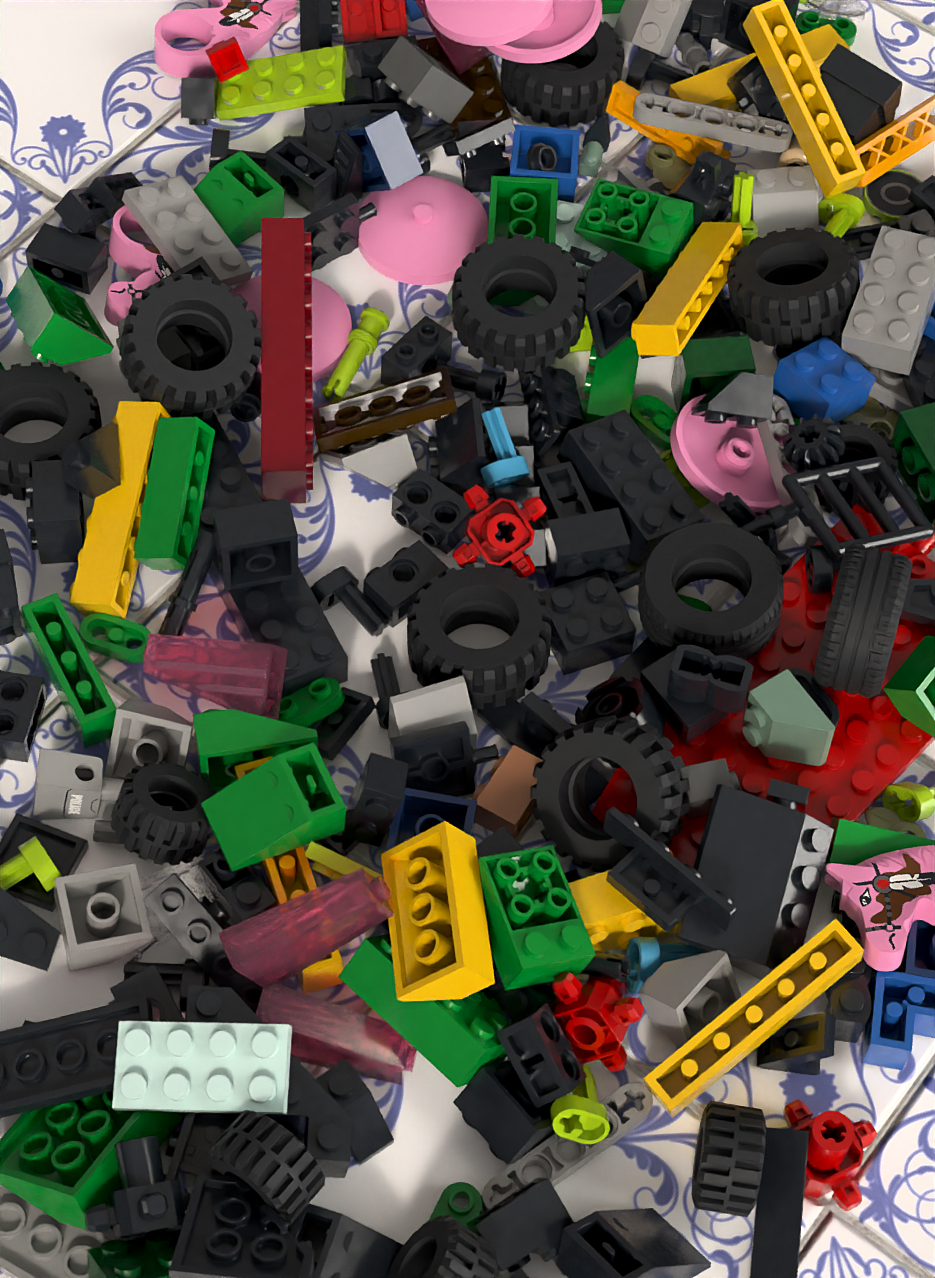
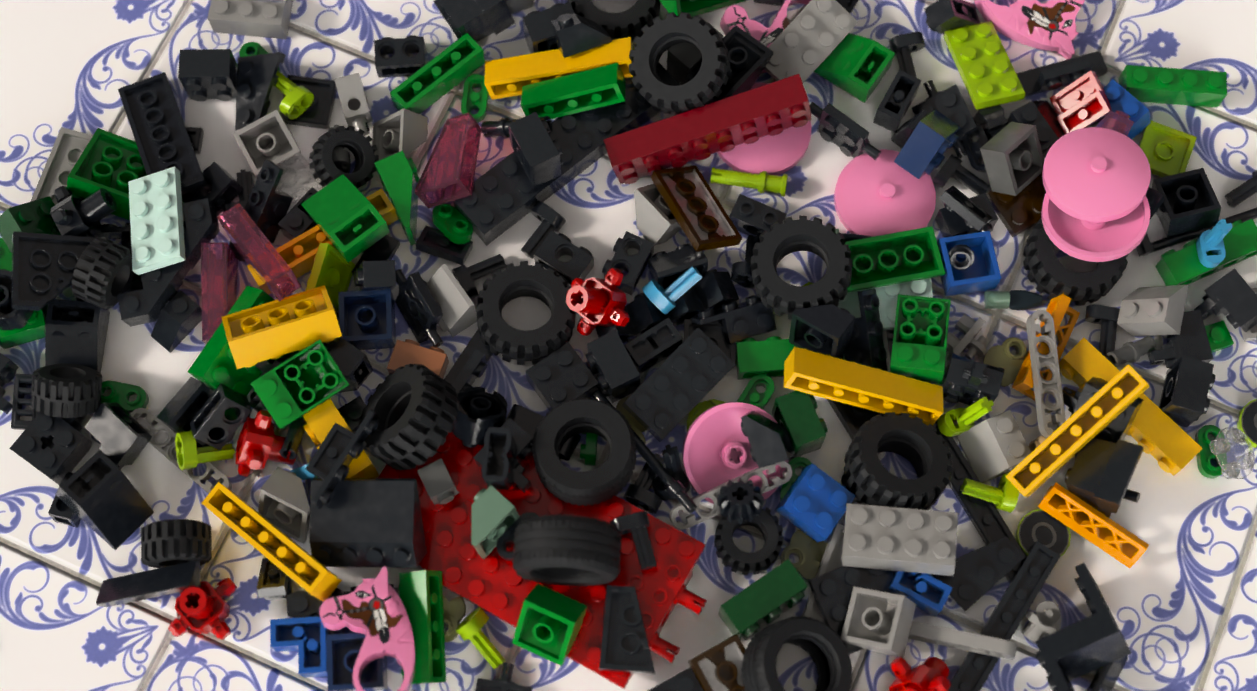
camera: 80 degrees right, 15 degrees up
red tile [205,37,249,83] -> none
black plate [766,779,810,810] -> none
black bar [781,456,935,559] -> none

